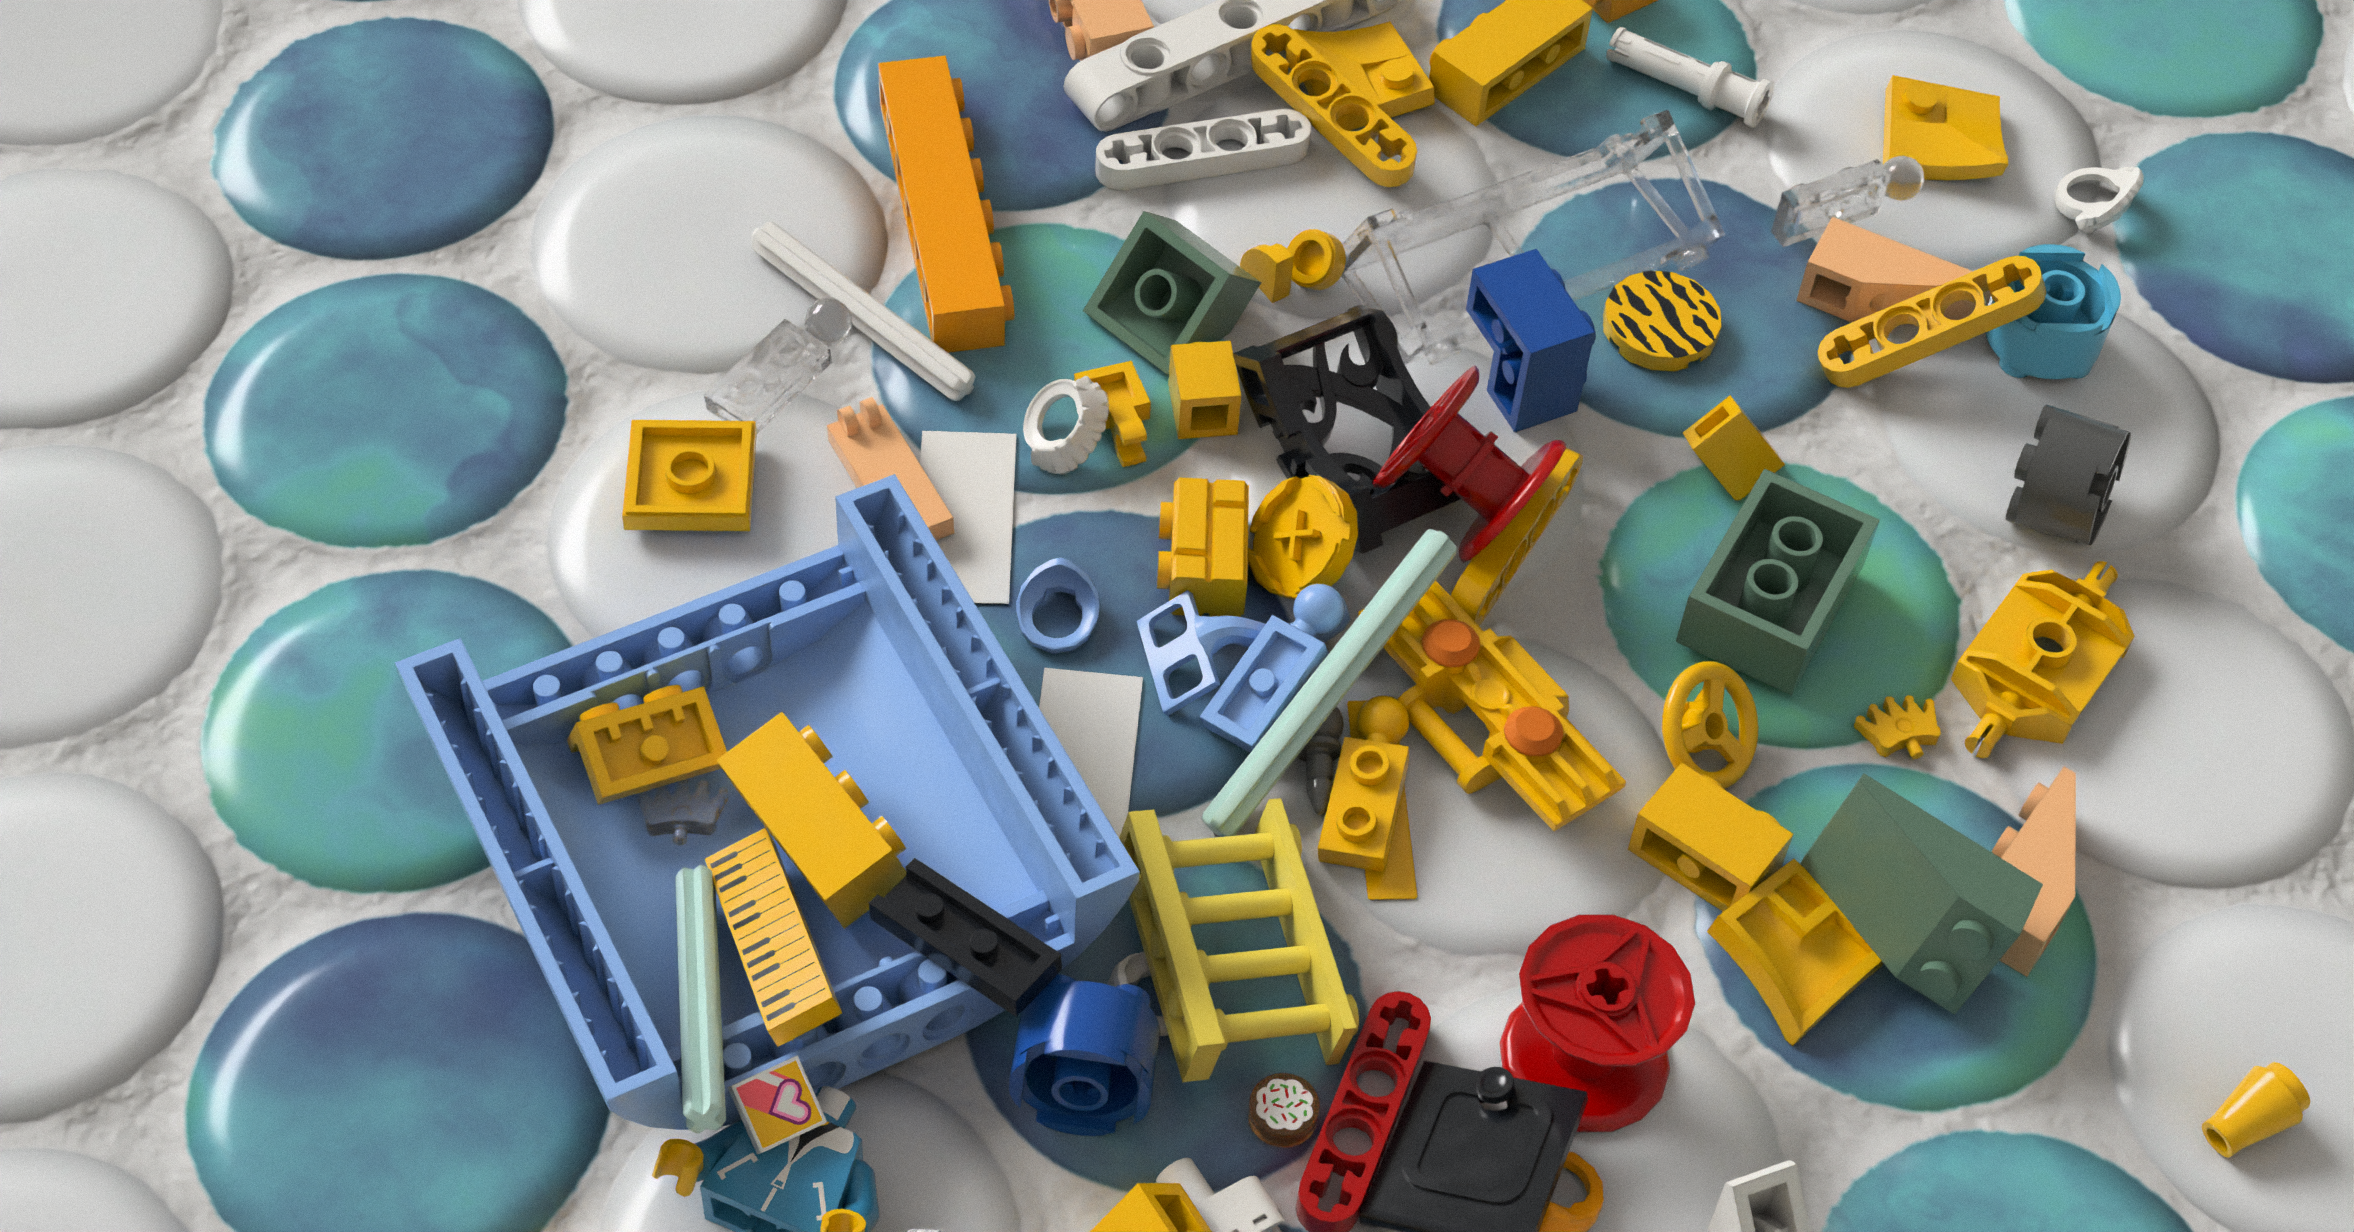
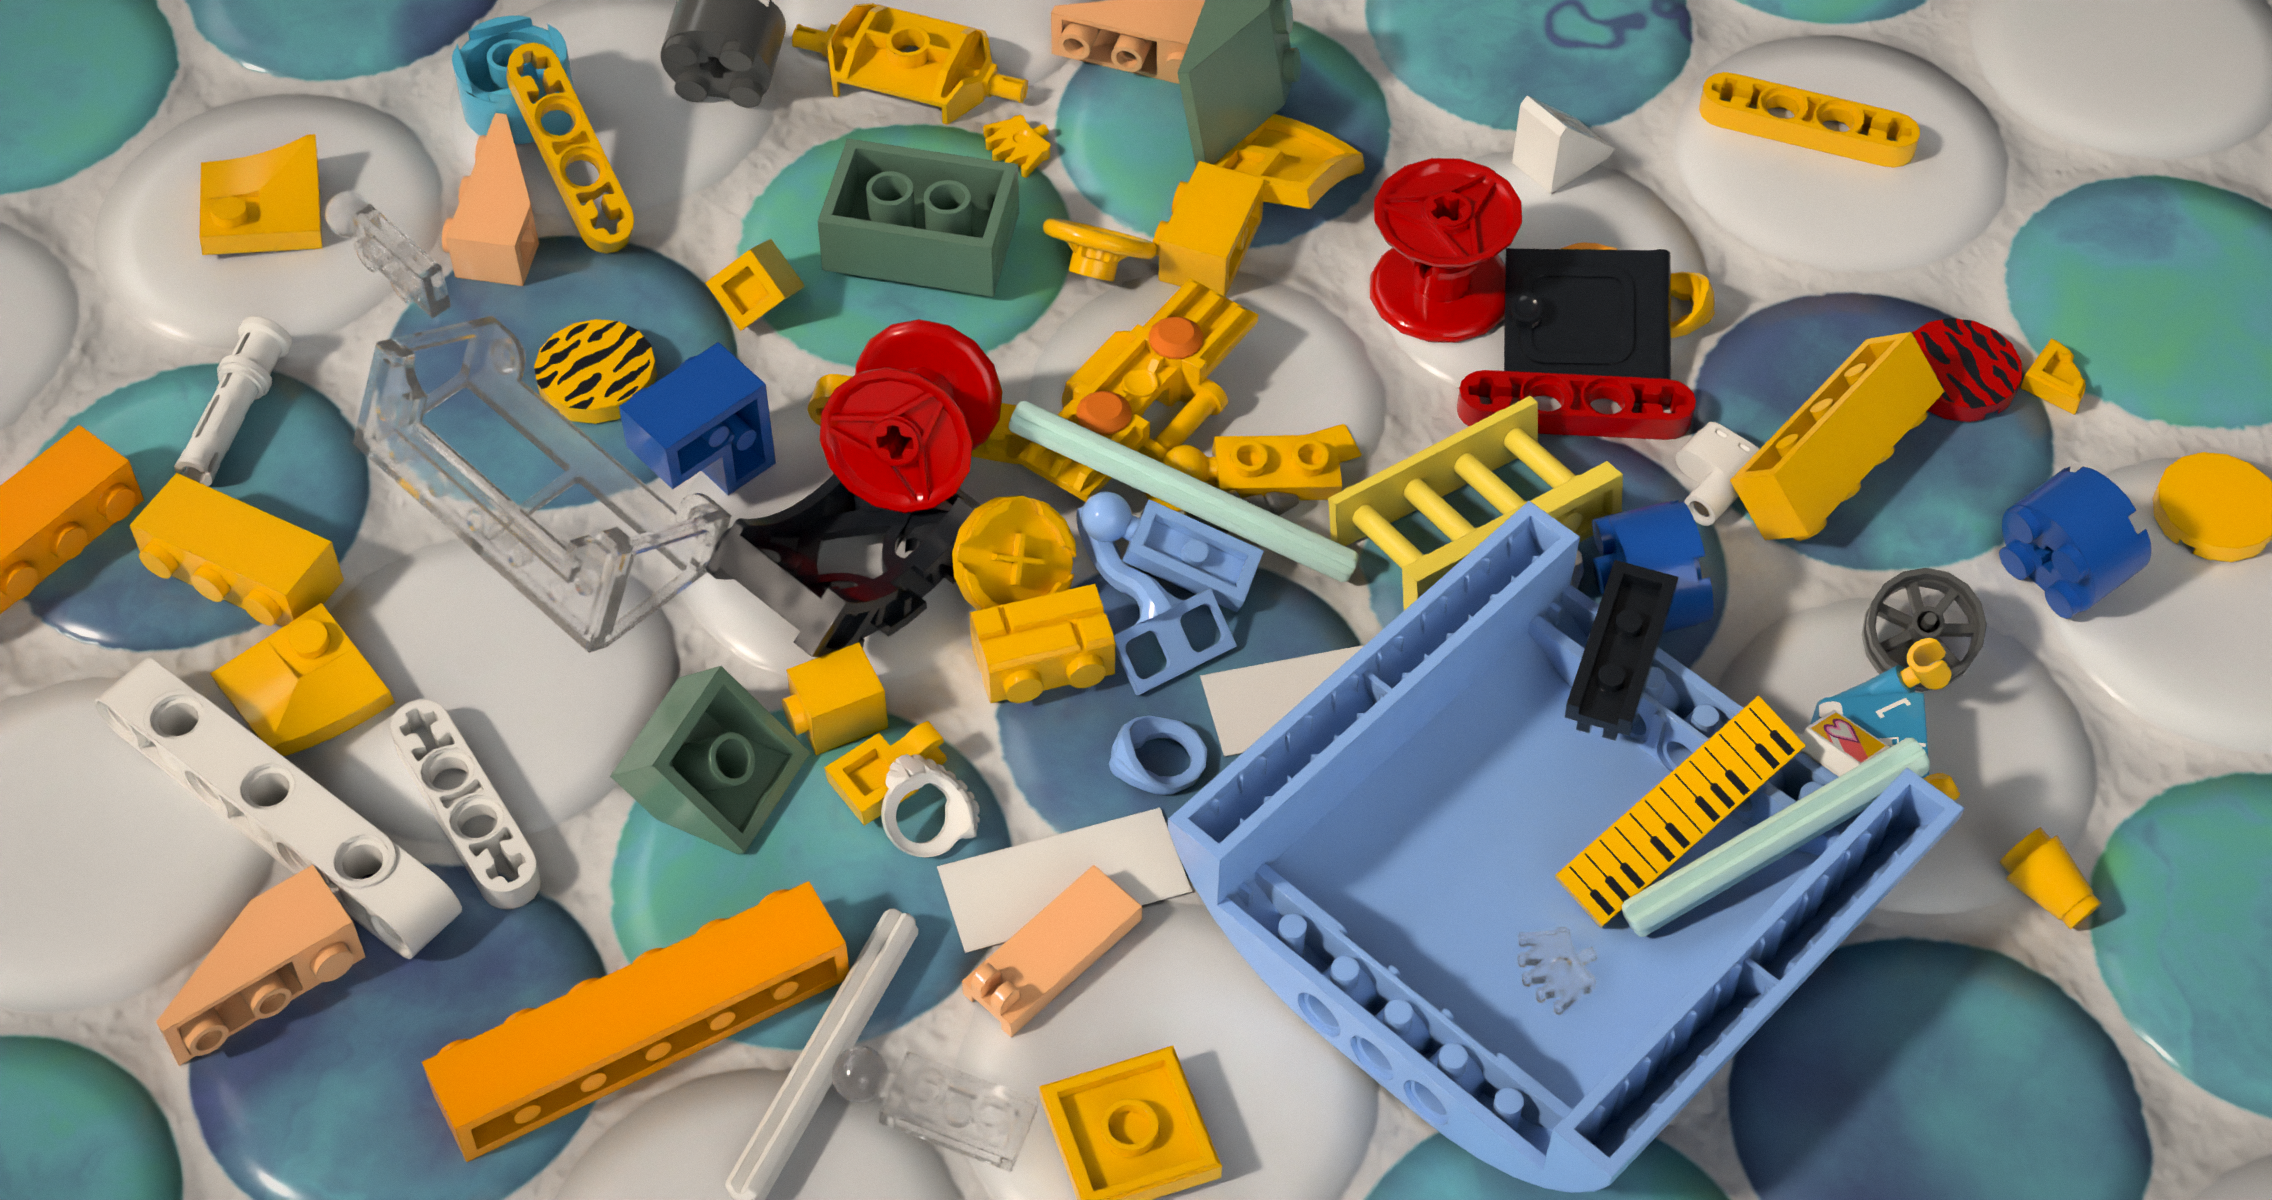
camera: 105 degrees left, 0 degrees up
yellow bracket [567,685,727,805] -> none
yellow brick [716,712,906,929] -> none
yellow tile [1240,243,1294,303] -> none
tile [1248,1073,1320,1147] -> none
yellow beam [1251,24,1417,187] -> none
yellow tile [1287,229,1346,290] -> none
white piece [2055,167,2144,234] -> none

